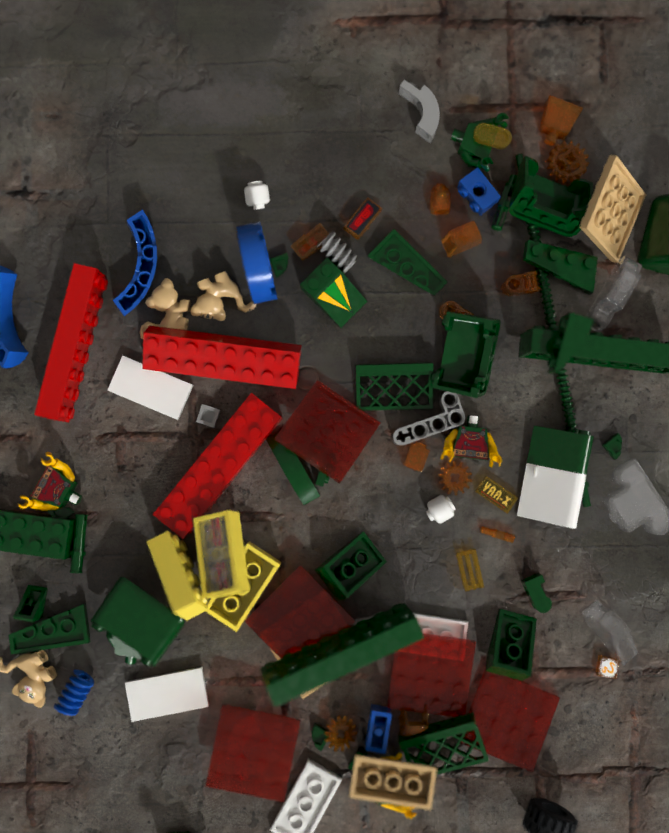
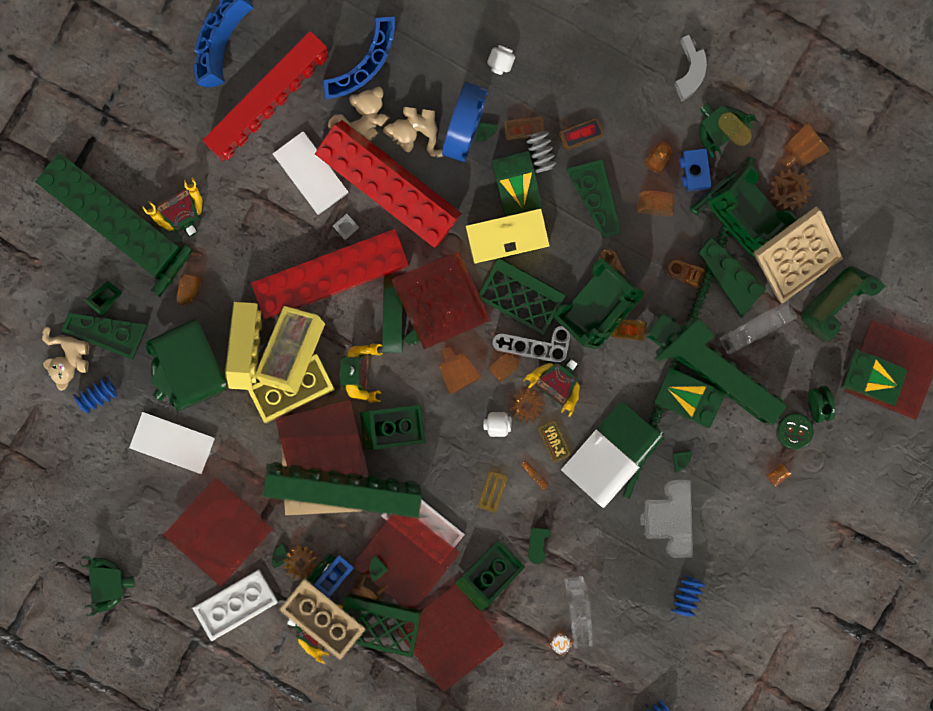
camera: 30 degrees right, 0 degrees up
none -> clear orange rock [177,274,201,306]
none -> dark green axle [306,553,336,586]
none -> torso [340,343,382,403]
none -> dark green tile [369,555,389,582]
none -> clear orange torso [439,347,482,395]
none -> light yellow brick [465,209,549,264]
none -> clear orange slope [611,319,647,341]
none -> dark green slope [653,368,726,429]

